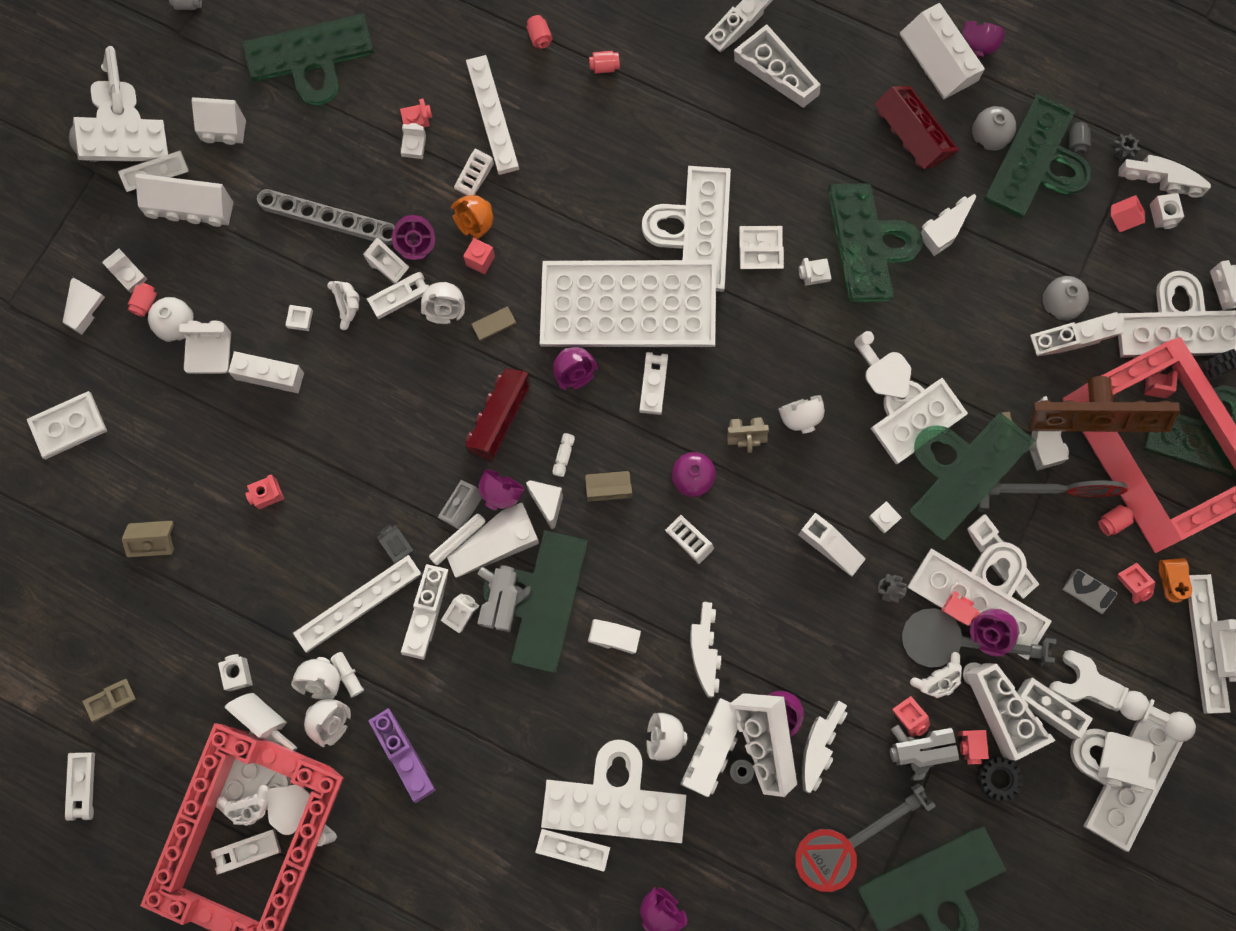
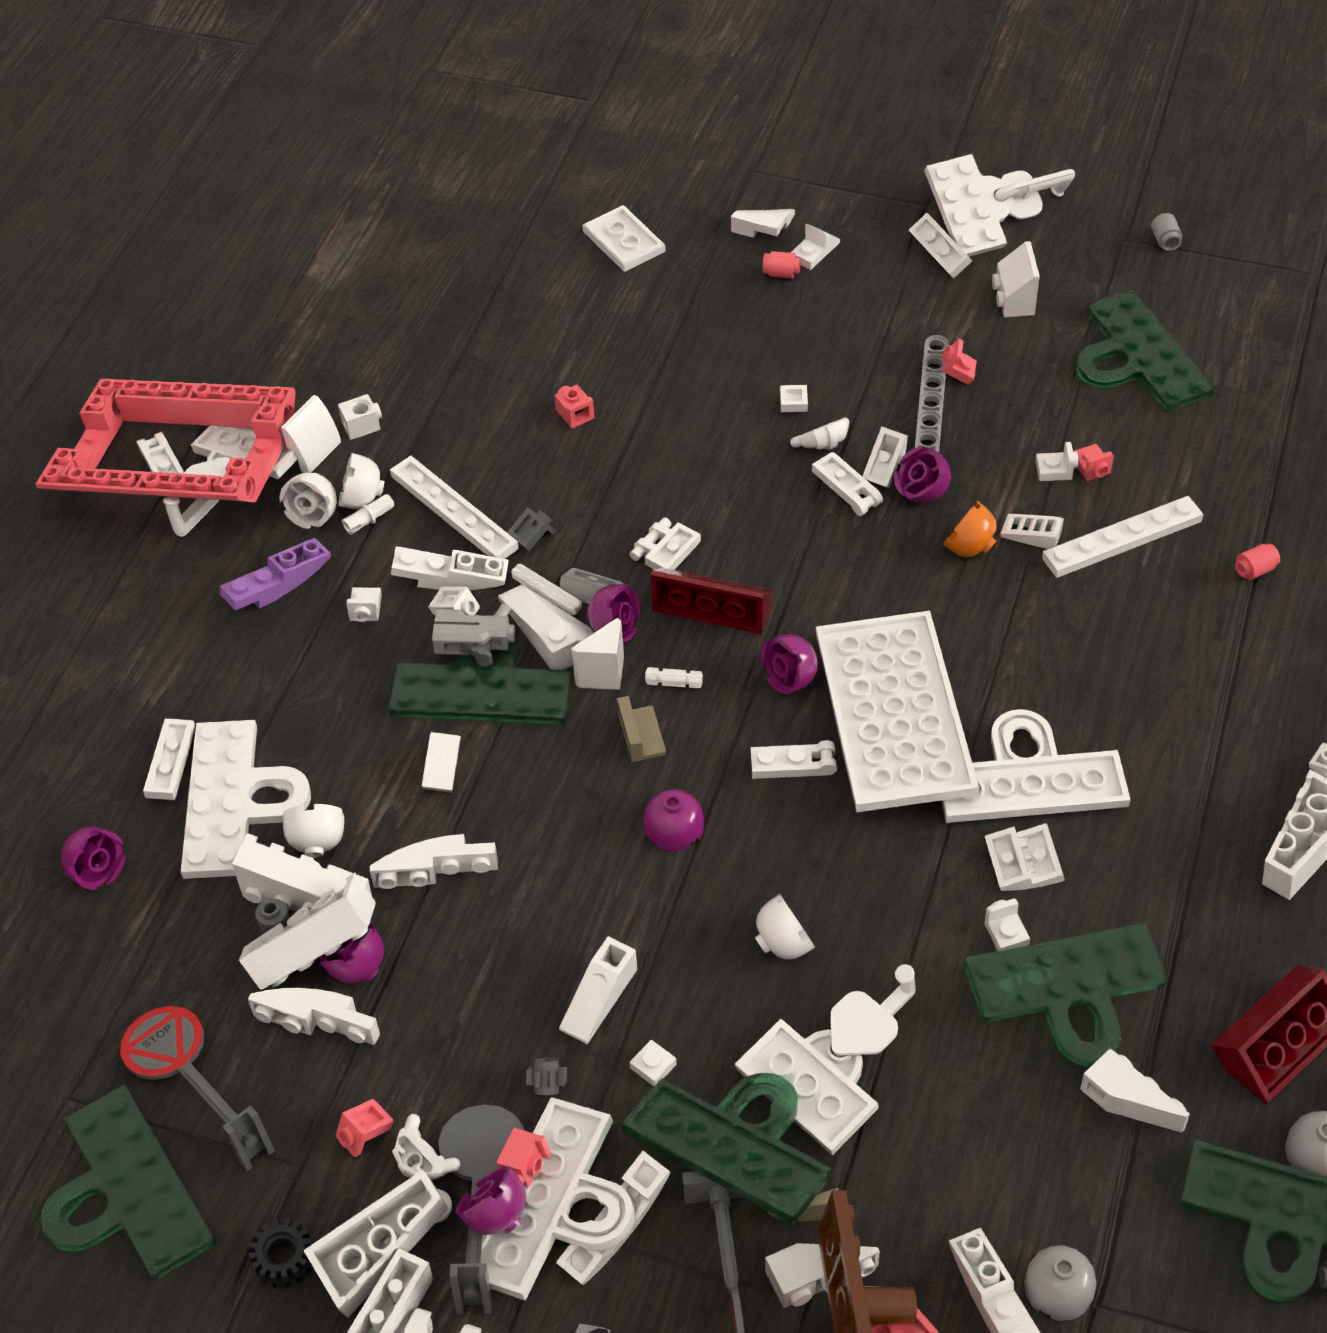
camera: 85 degrees right, 25 degrees down
white plate [65,752,95,821] -> none
dark tan slope [82,679,136,723] -> none
dark tan panel [122,521,174,557] -> none
white slope [135,173,233,227] -> none
white cylinder [148,297,194,342] -> none
white bracket [179,321,231,374] -> none
white piece [217,785,268,826] -> none
white brick [228,351,304,393] -> none
white cylinder [421,282,465,324] -> none
coral brick [463,238,495,275] -> none
dark tan piece [471,306,516,341] -> none
coral brick [589,51,620,74] -> none
white slope [665,515,714,564] -> none
dark tan hips [727,418,769,453] -> none
light grey piece [890,725,959,781] -> none
coral brick [957,730,989,764] -> none
none -> white bracket [346,588,382,622]
none -> white plate [629,518,701,570]
none -> coral bracket [942,338,977,385]

